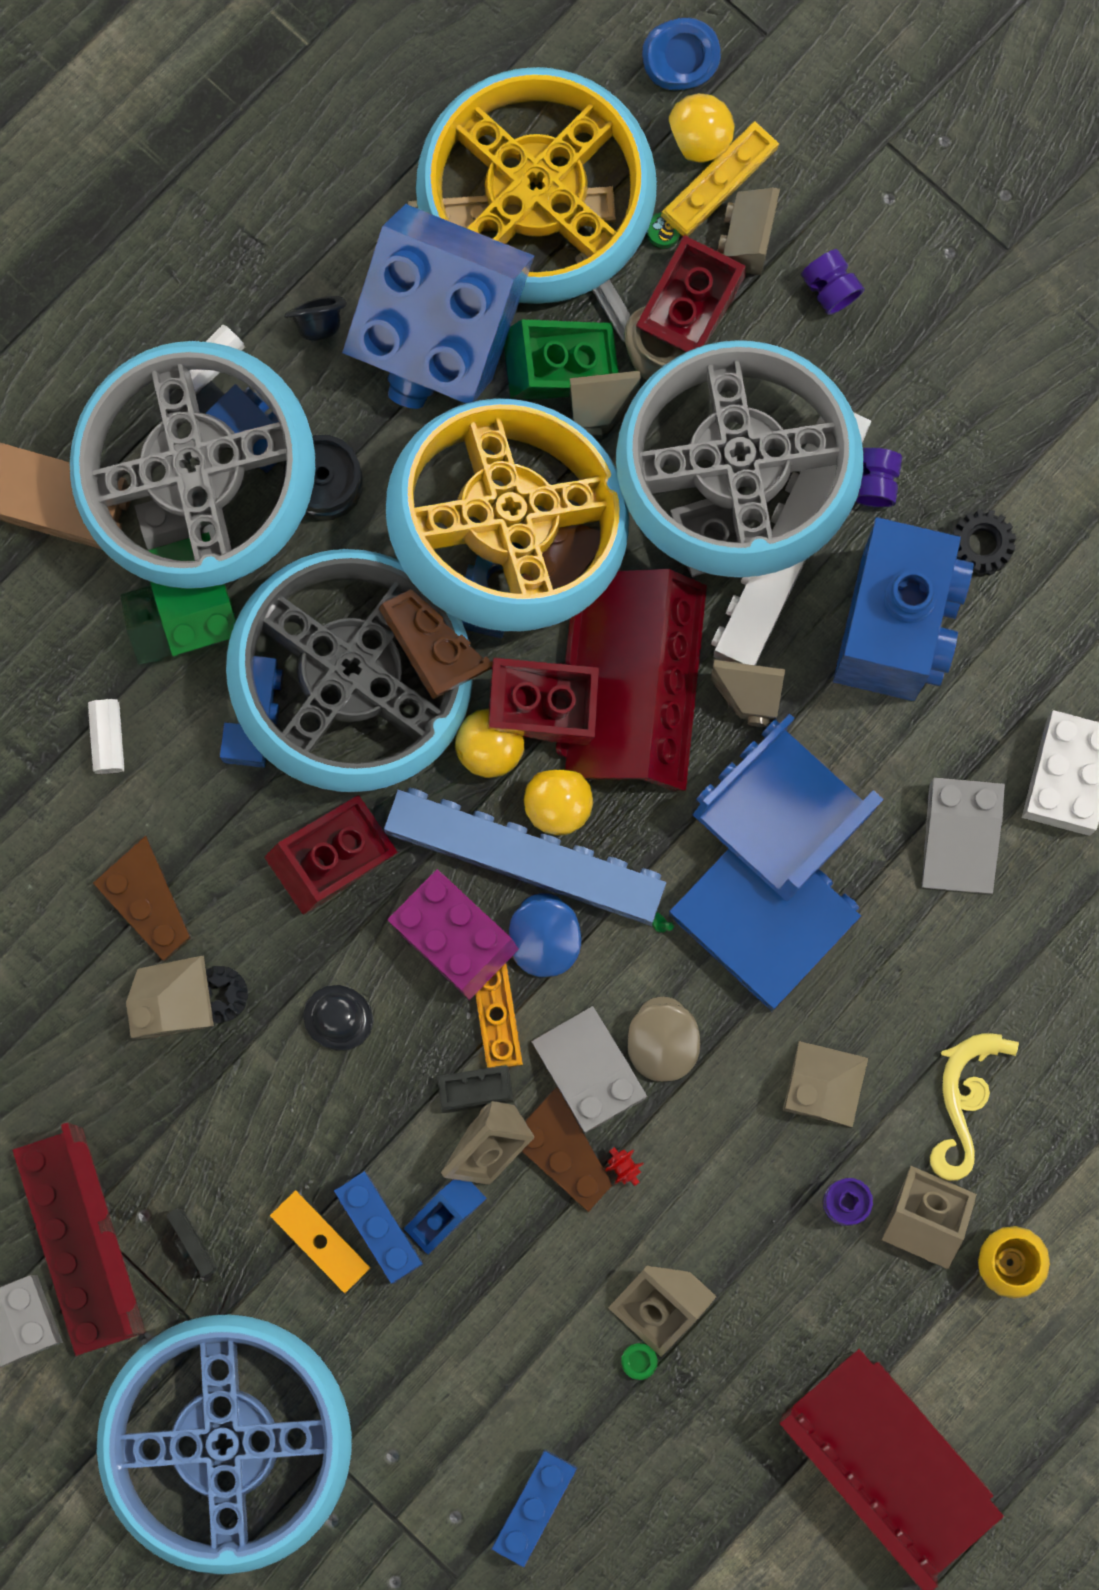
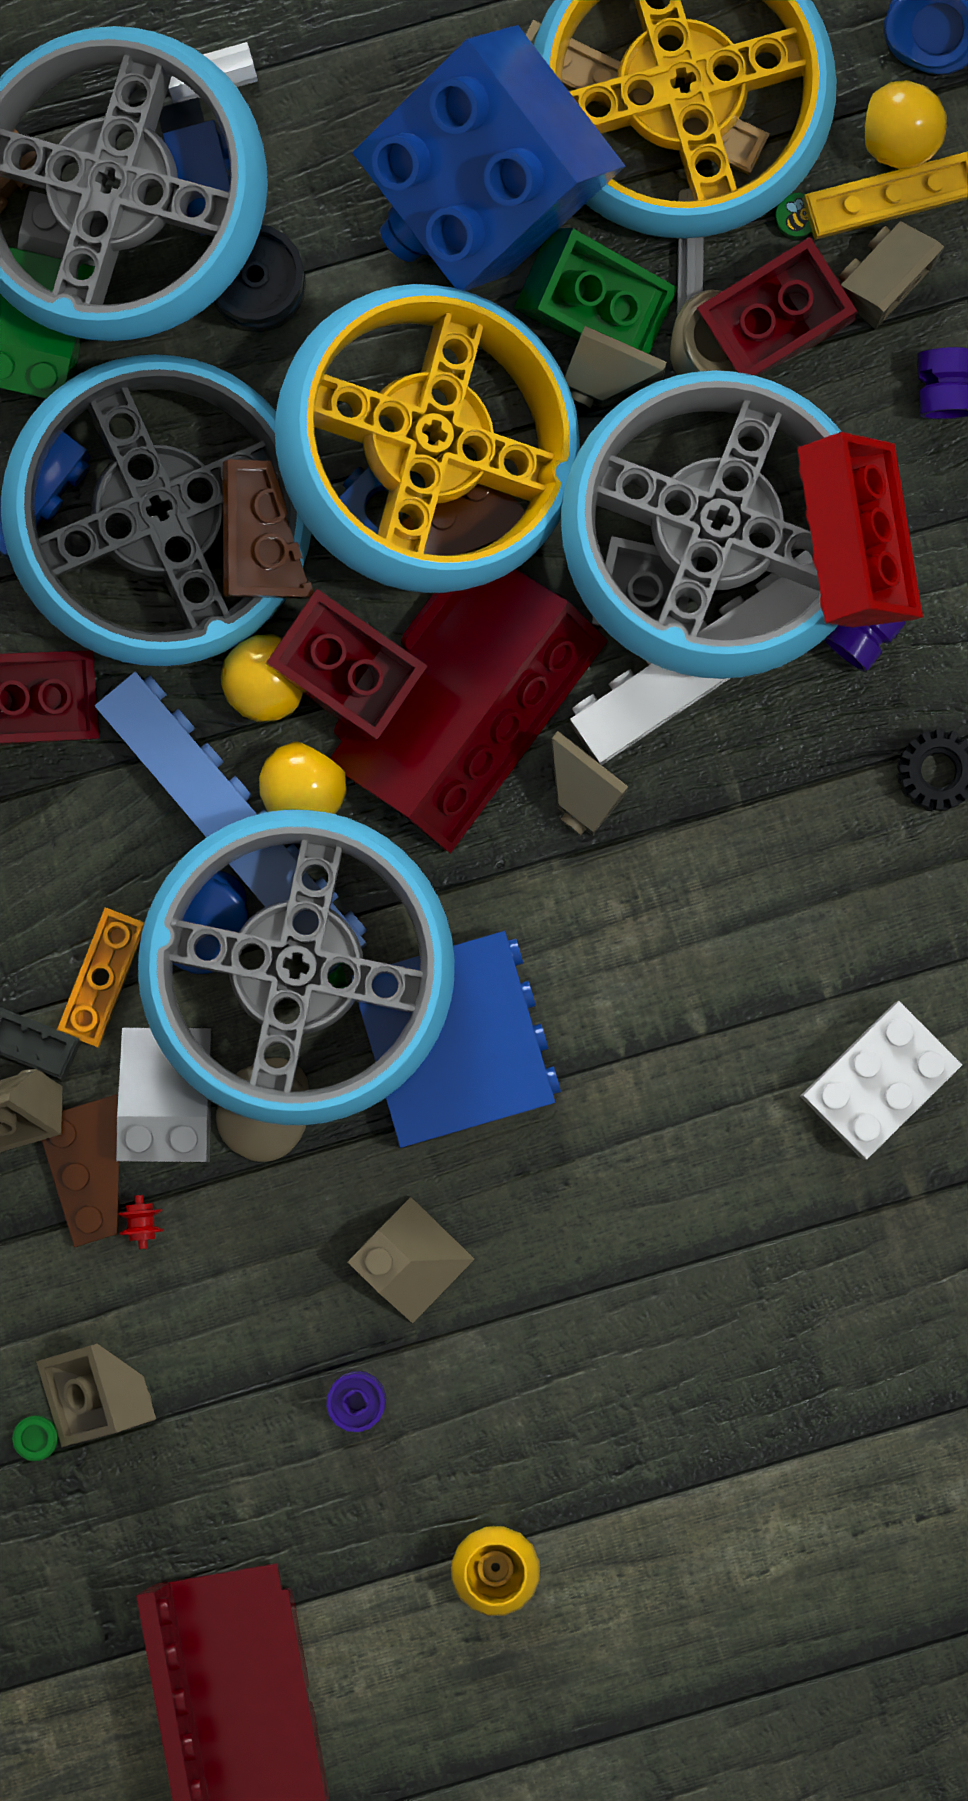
camera: 30 degrees right, 5 degrees up
black hat [284,296,347,341] -> none
magenta brick [387,869,519,1000] -> none
panel [693,714,884,902] -> none
blue brick [833,517,974,701] -> none
dark tan slope [882,1166,977,1269] -> none
light grey slope [922,778,1005,894] -> none
light yellow plant [930,1033,1019,1181] -> none
none -> light grey wheel [138,810,455,1125]
none -> red slope [798,432,923,627]

